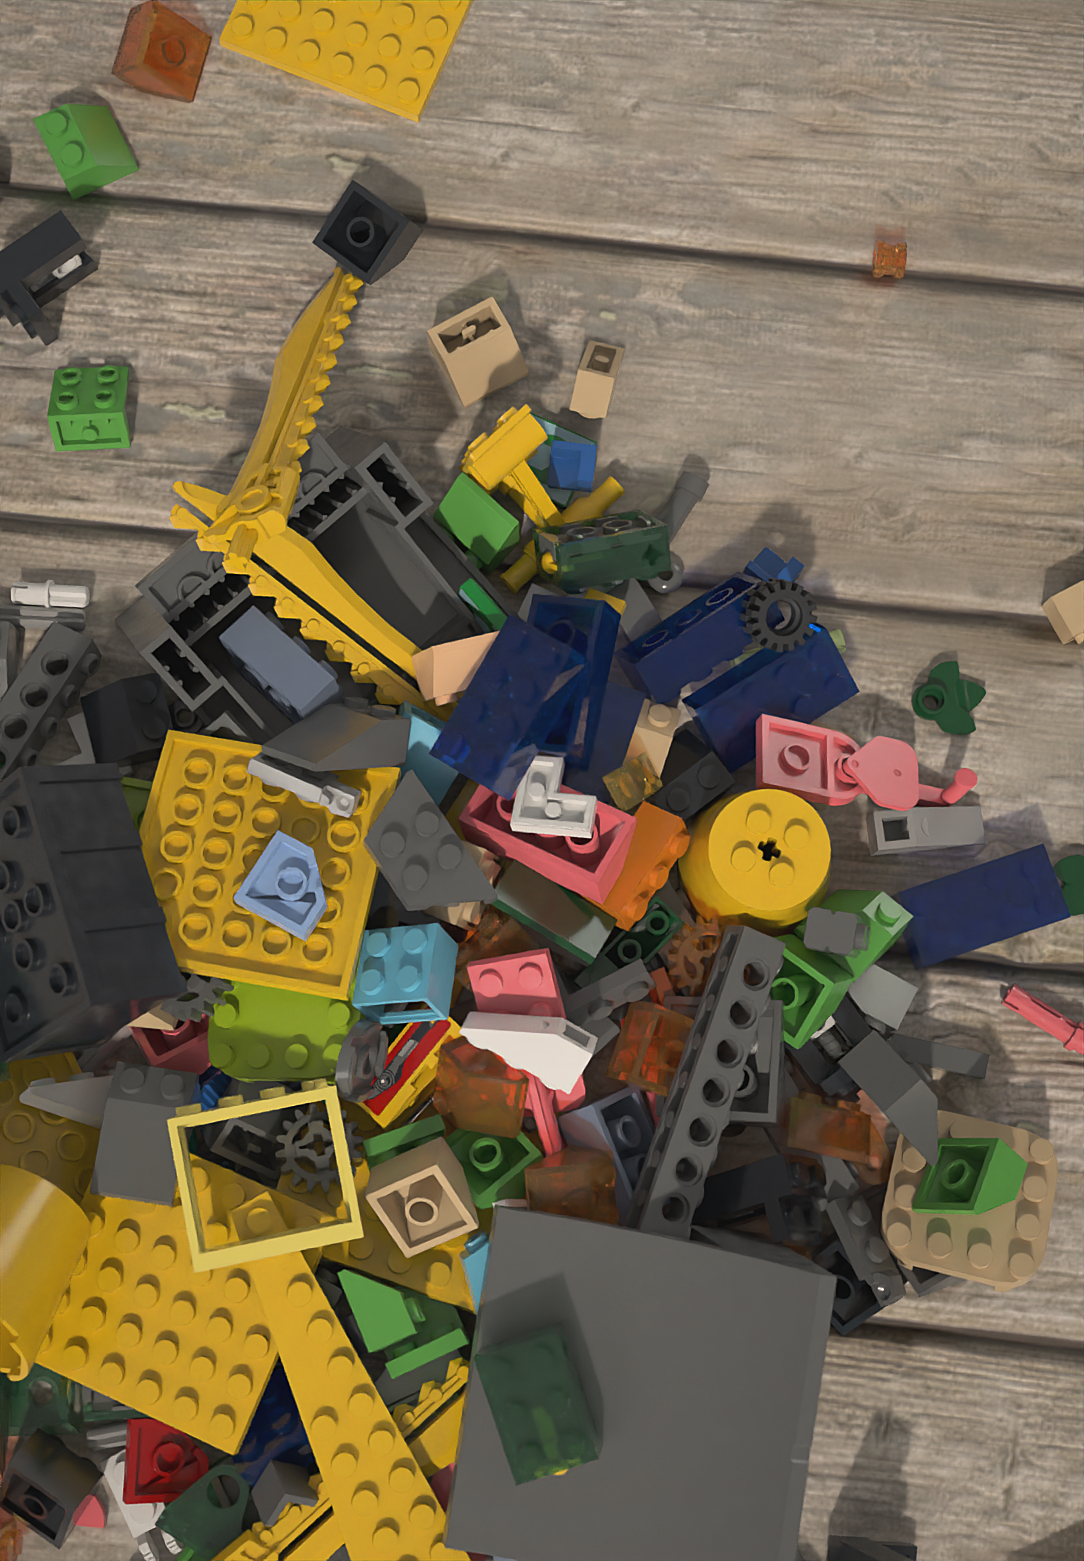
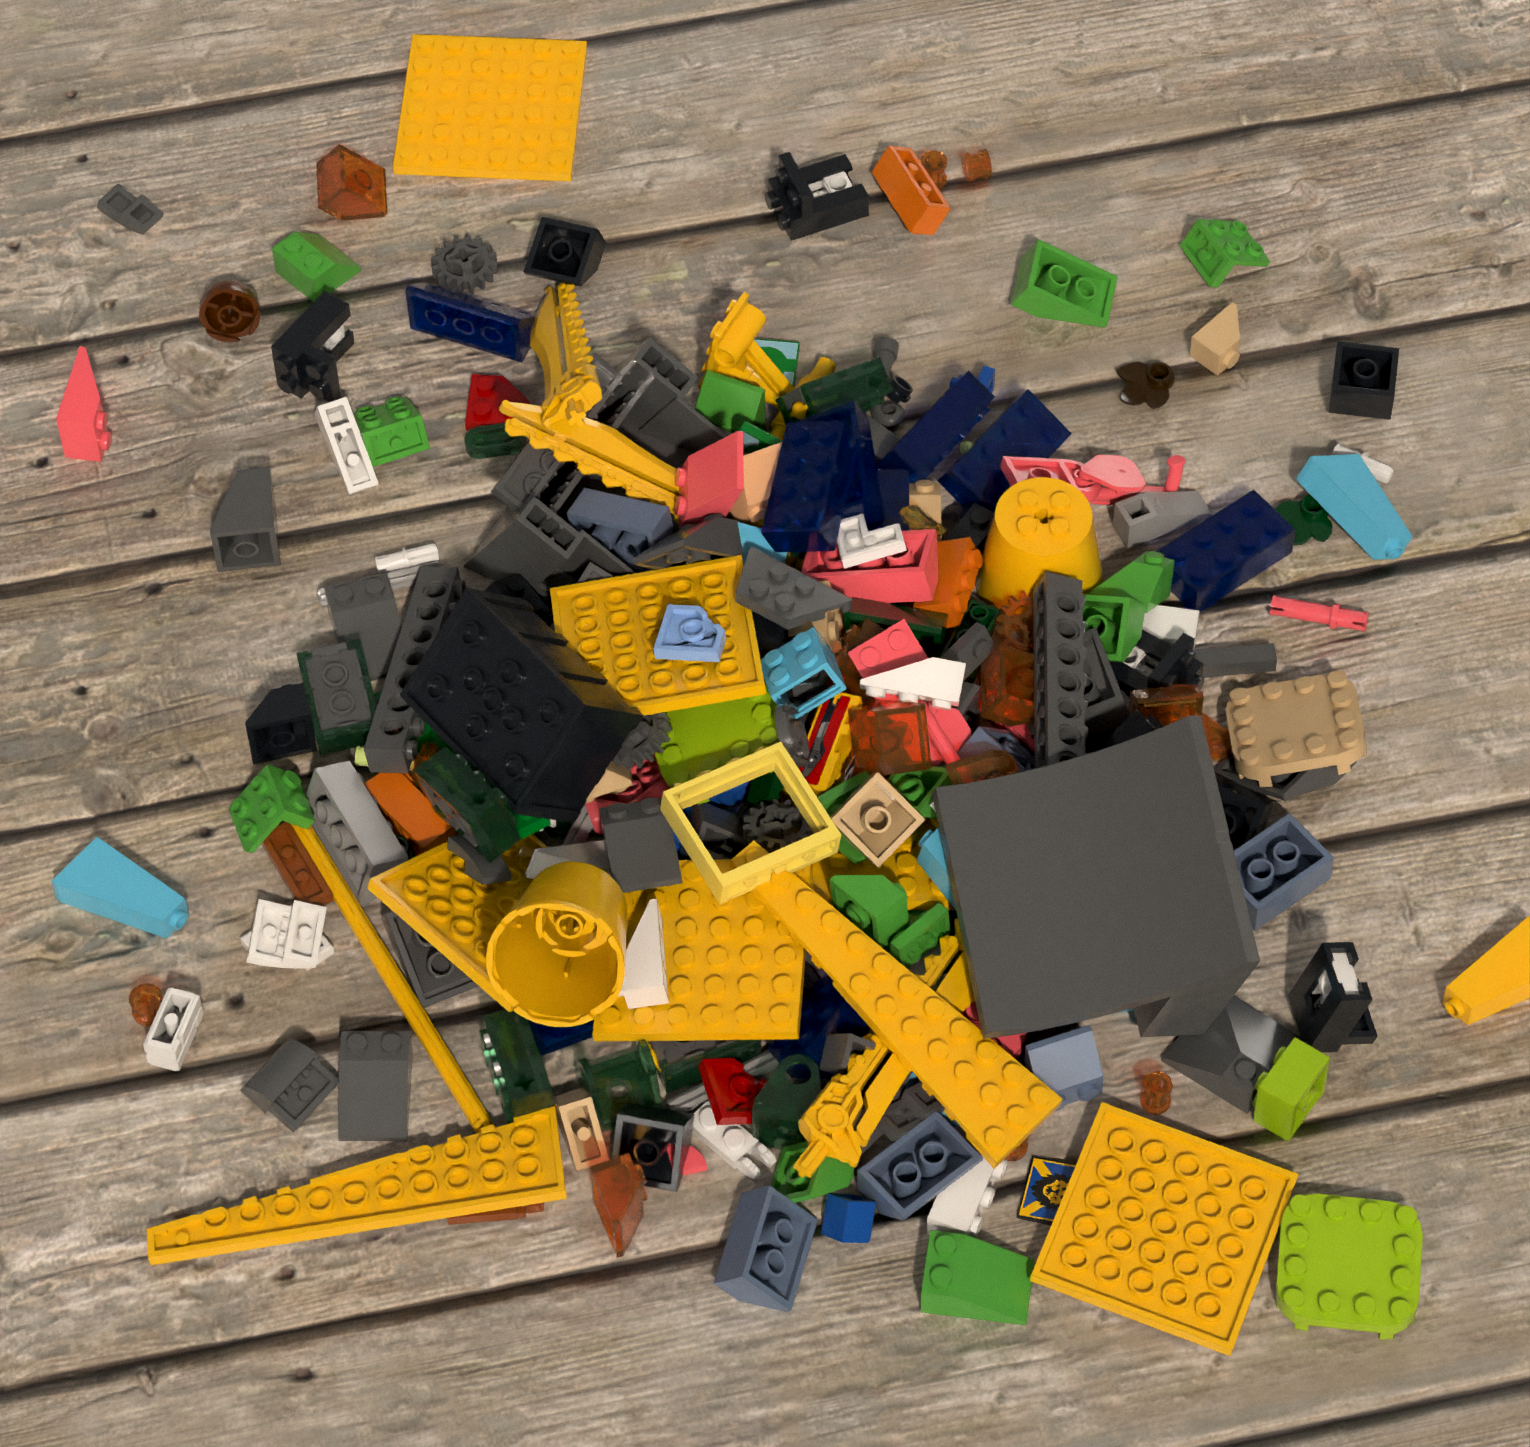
camera: 15 degrees left, 25 degrees down
light grey hinge [247,751,361,818] -> none
tan slope [427,296,529,409] -> none
clear green piece [474,1321,603,1486] -> none
blue panel [547,440,597,493] -> none
tan slope [569,340,625,419] -> none
black tyre [740,578,817,652] -> none
dark grey brick [803,907,871,958] -> none
dark grey hinge [826,1195,907,1307] -> none
dark grey slope [838,1030,938,1167] -> none
dark green plate [911,661,986,735] -> none
bright green slope [911,1138,1028,1215] -> none
none -> white slope [314,397,379,495]
none -> clear blue slope [405,283,535,363]
none -> dark grey gear [431,235,498,295]
none -> clear green plate [464,423,527,459]
none -> red plate [465,374,530,432]
none -> white slope [618,899,669,1009]
none -> coral slope [674,431,744,528]
none -> black brick [765,152,869,241]
none -> orange brick [871,145,951,235]
none -> black plate [883,375,913,403]
none -> clear orange bush [920,150,947,190]
none -> bright green slope [1010,239,1118,328]
none -> dark brown plate [1117,362,1175,409]
none -> sand blue brick [1234,813,1334,931]

